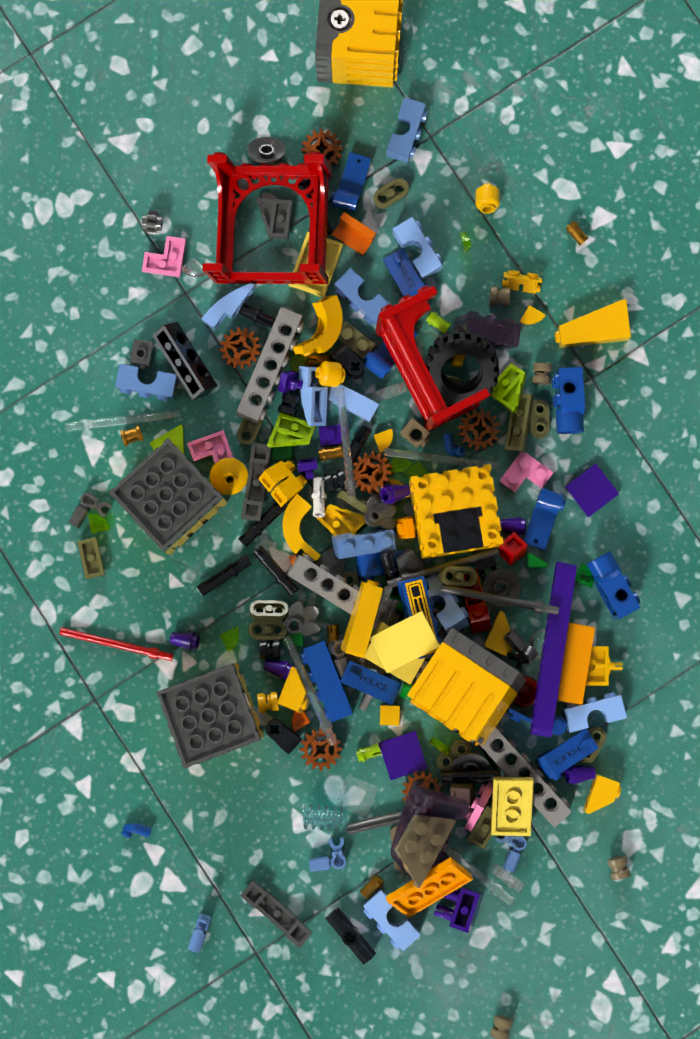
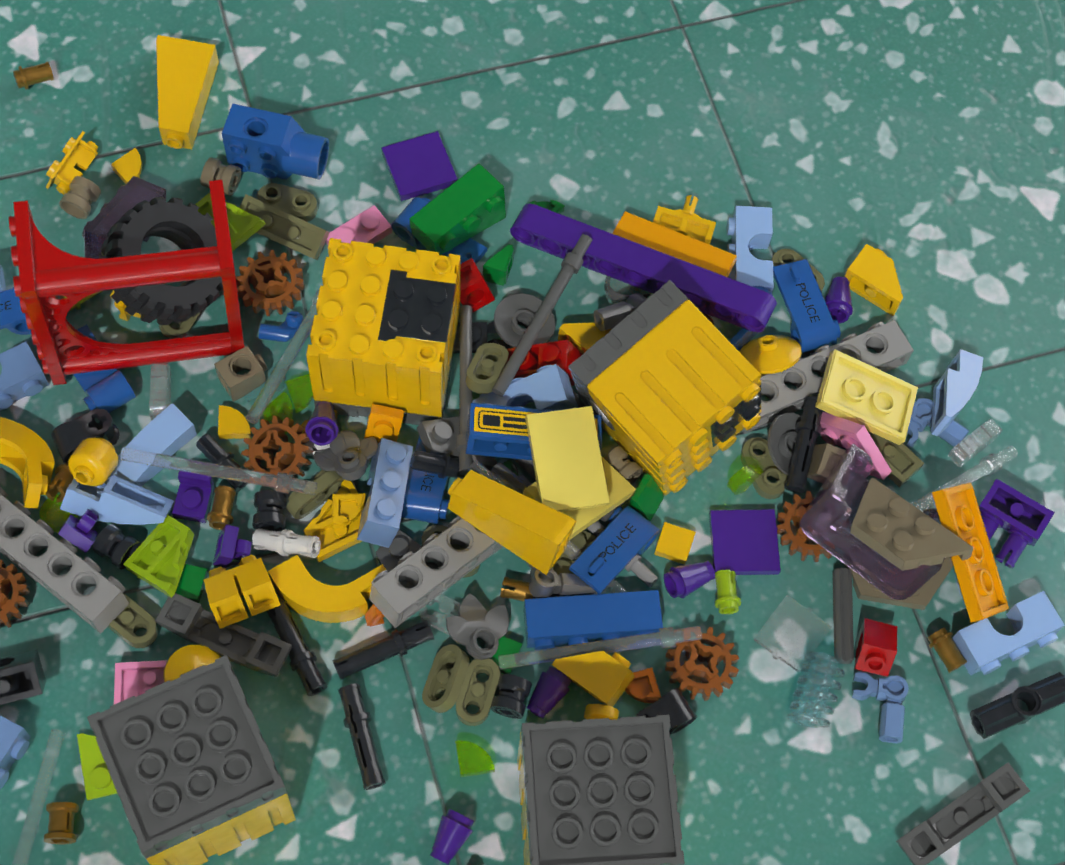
camera: 85 degrees left, 20 degrees down
olive plate [337,321,376,360] -> none
blue brick [586,551,641,619] -> none
dark tan wheel [607,856,631,880] -> none
none -> yellow tile [332,493,366,529]
none -> green wedge [409,163,506,255]
none -> dark purple cone [663,561,715,598]
none -> yellow dish [740,335,802,374]
none -> red brick [855,618,898,677]
none -> light blue slope [931,349,983,436]

